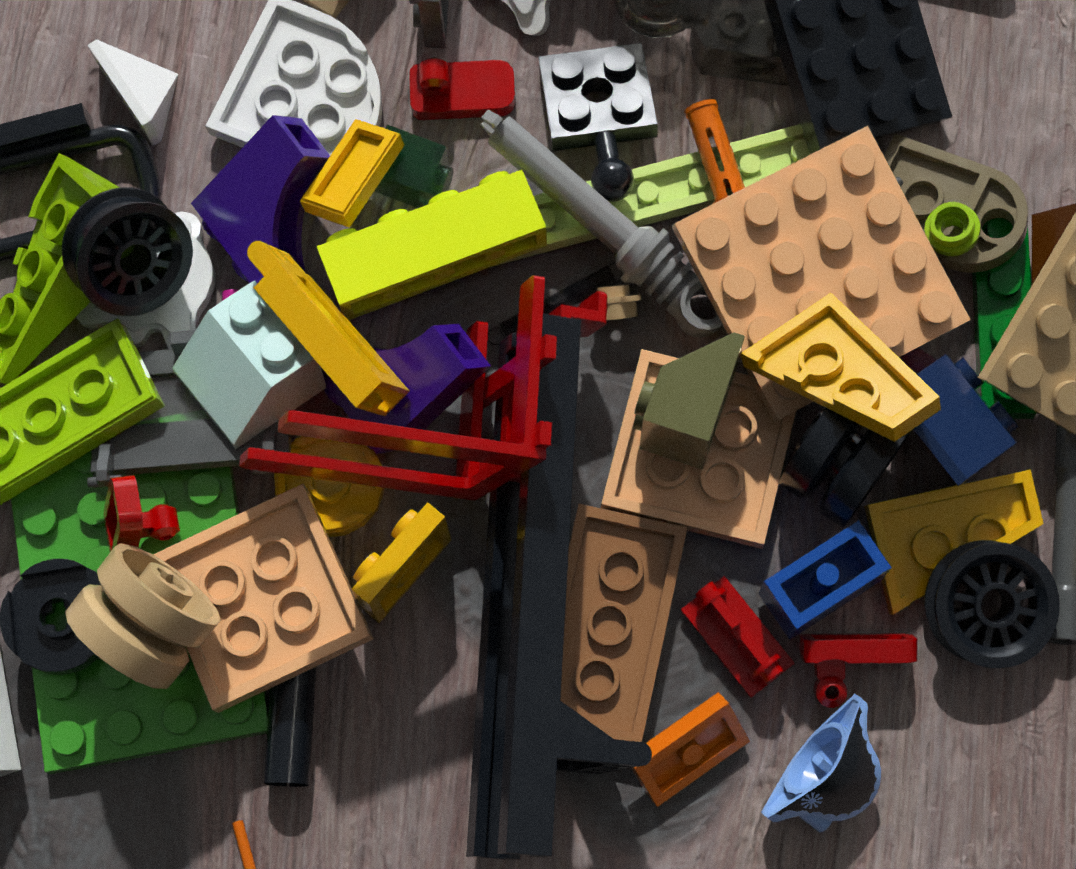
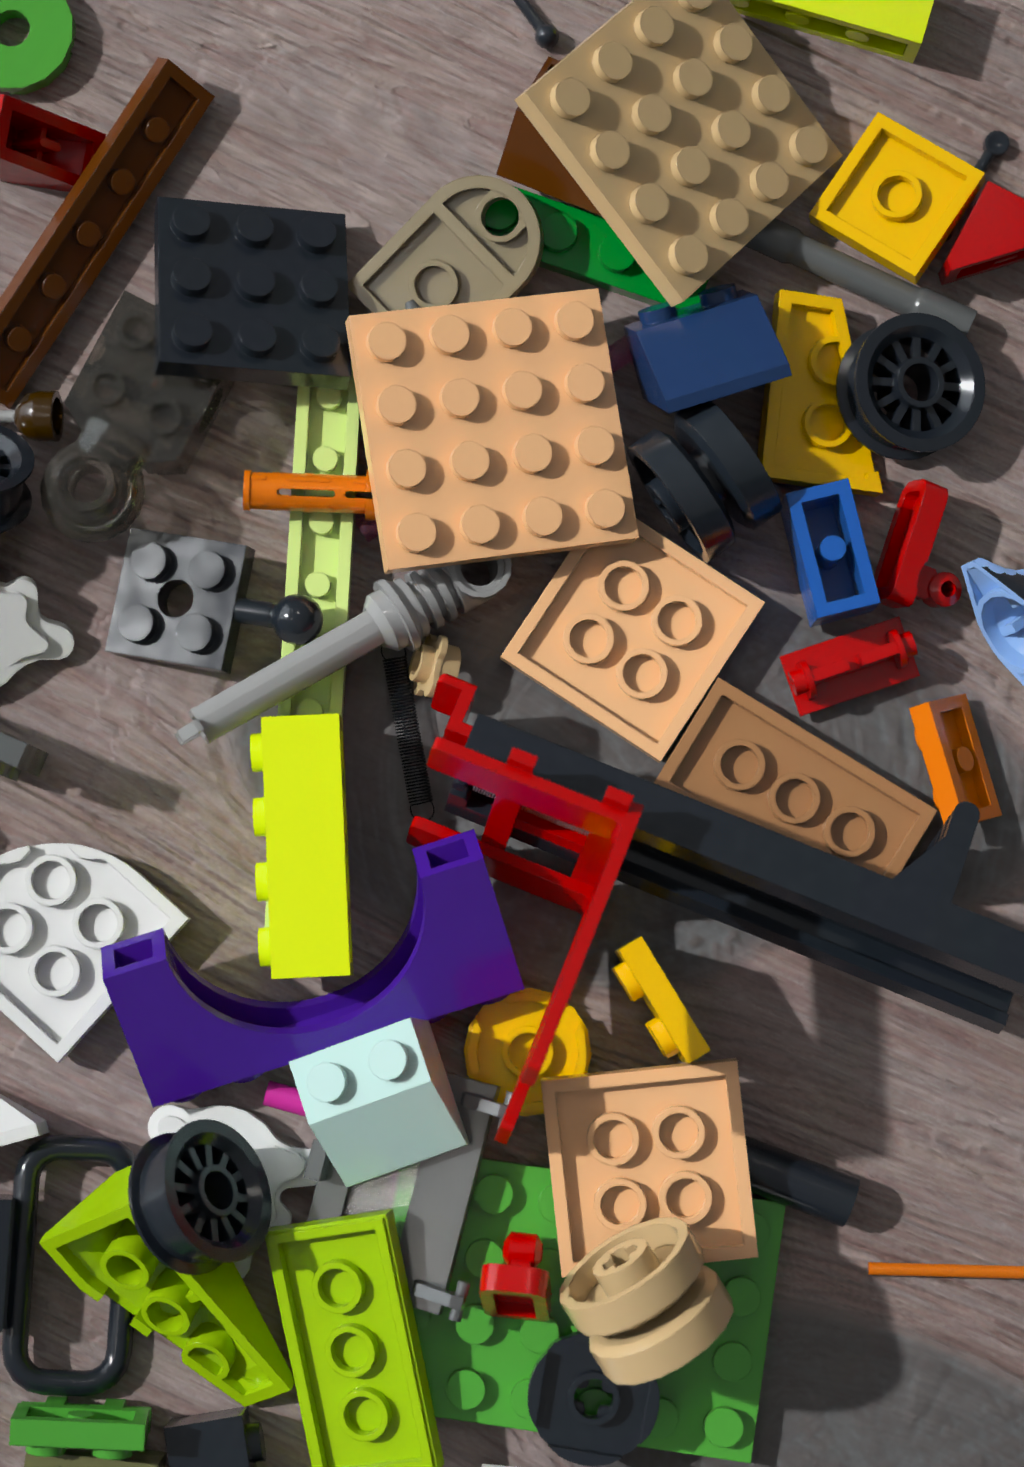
camera: 75 degrees left, 10 degrees up
yellow hinge [247,241,410,416] -> none
yellow tile [300,119,405,228] -> none
clear green brick [374,124,454,208] -> none
red piece [409,57,515,120] -> none
olive slope [633,332,745,469] -> none
yellow wing [741,293,941,442] -> none
lime plate [924,202,981,256] -> none

